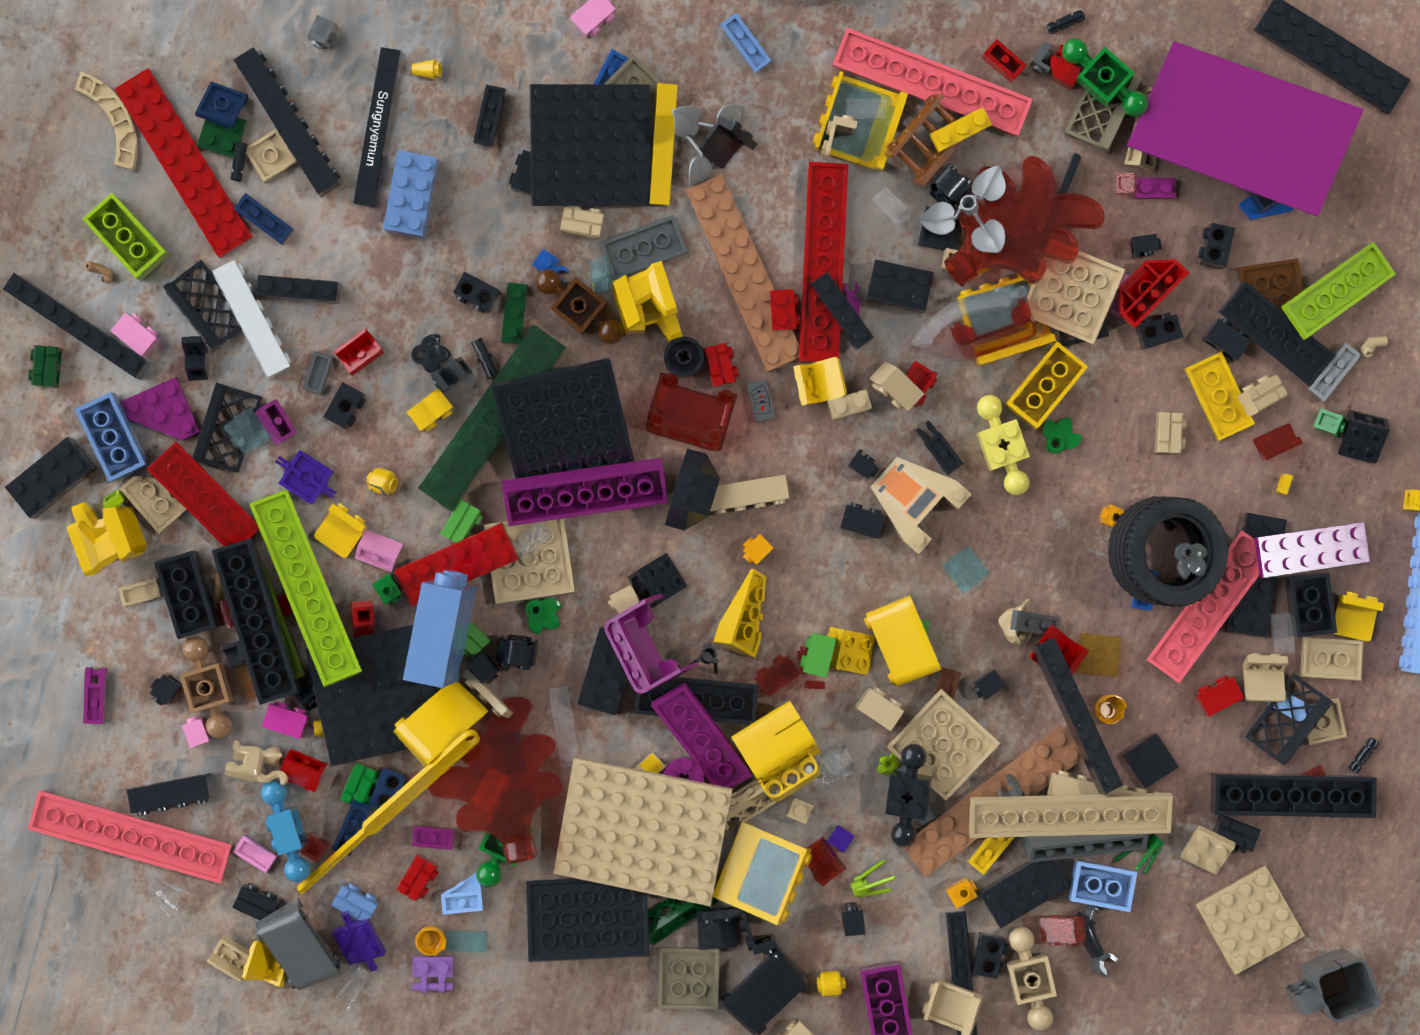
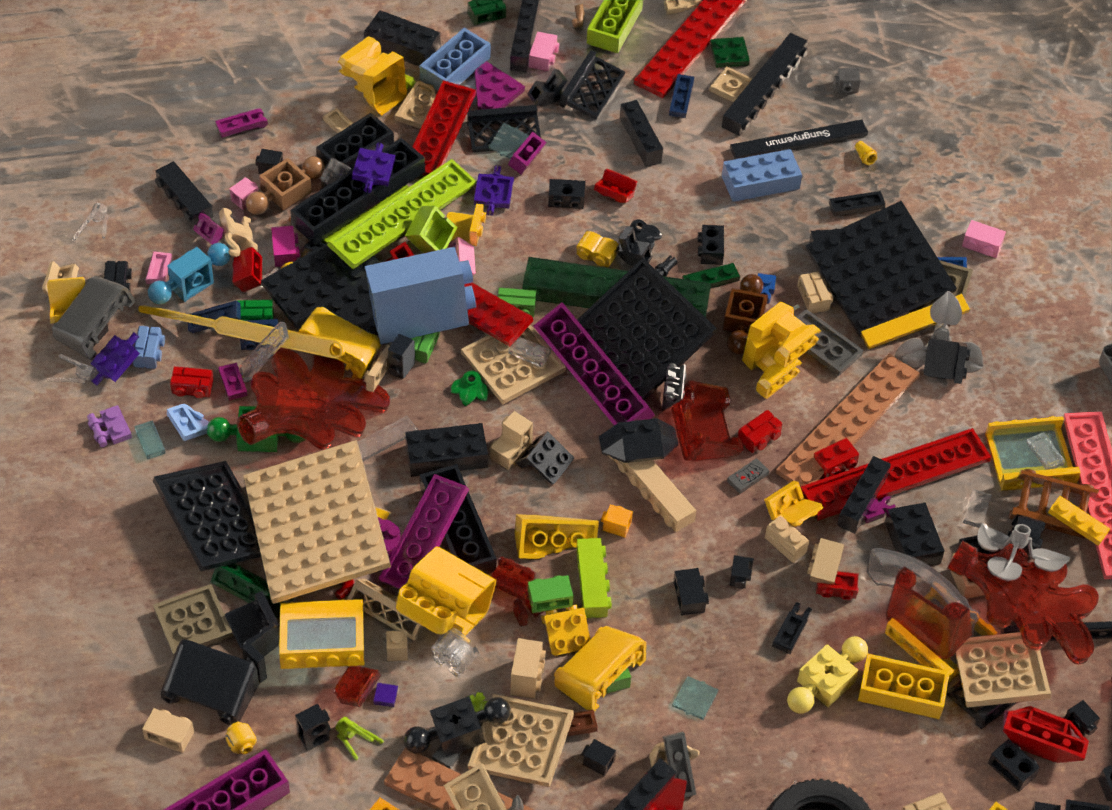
camera: 65 degrees right, 35 degrees down
coral plate [28,790,233,884] -> none
dark blue tile [195,81,248,129] -> none
white brick [213,260,292,380] -> none
black axle [230,142,248,182] -> none
clear red brick [301,833,331,863] -> none
dark grey tile [302,351,334,395] -> none
yellow head [366,467,398,496] -> none
light orange hair [415,925,446,956] -> none
black brick [496,634,539,670] -> none
magenta windscreen [604,593,698,694] -> none
black brick [664,336,704,378] -> none
black plant [688,643,719,675] -> none
medium blue plate [720,13,771,74] -> none
tan bracket [821,115,858,161] -> none
tan wedge [871,457,972,554] -> none
green plate [1043,417,1082,454] -> none
none -> magenta plate [193,213,224,245]
none -> clear tile [239,321,289,382]
none -> clear panel [320,157,350,184]
none -> dark purple plate [352,143,395,193]
none -> lime piece [405,205,458,253]
none -> lime brick [576,538,612,618]
none -> dark grey hinge [662,363,687,411]

